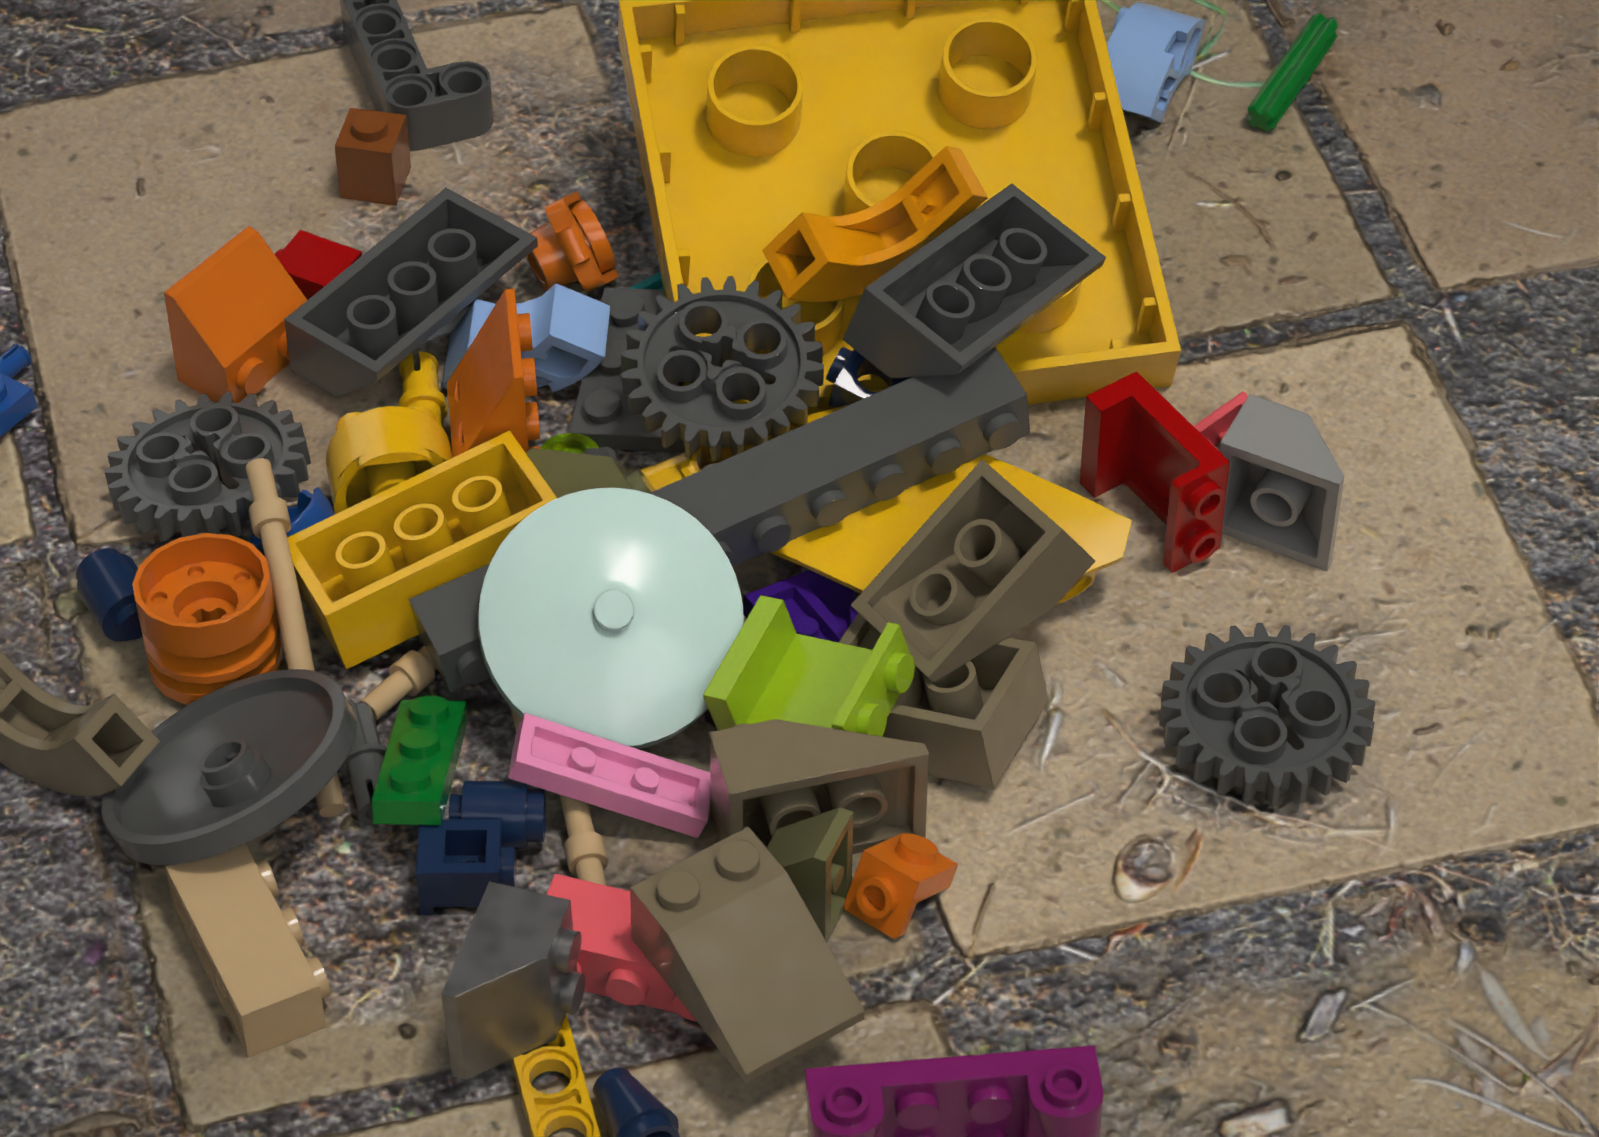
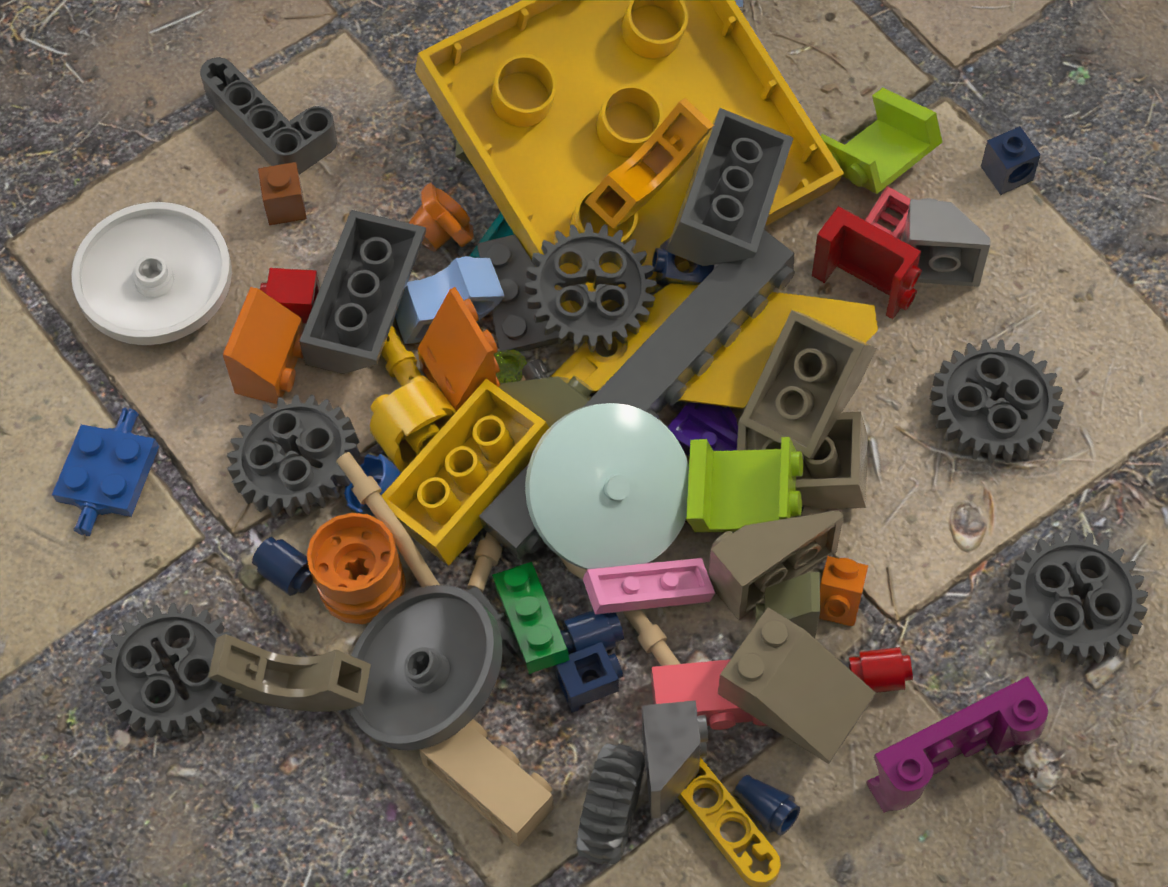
camera: 20 degrees left, 15 degrees up
none -> white dish [72,202,232,345]
none -> dark grey gear [576,743,645,865]
none -> lime panel [820,87,943,194]
none -> red brick [849,647,913,693]
none -> dark blue brick [981,126,1041,195]
none -> dark grey gear [1007,531,1148,665]

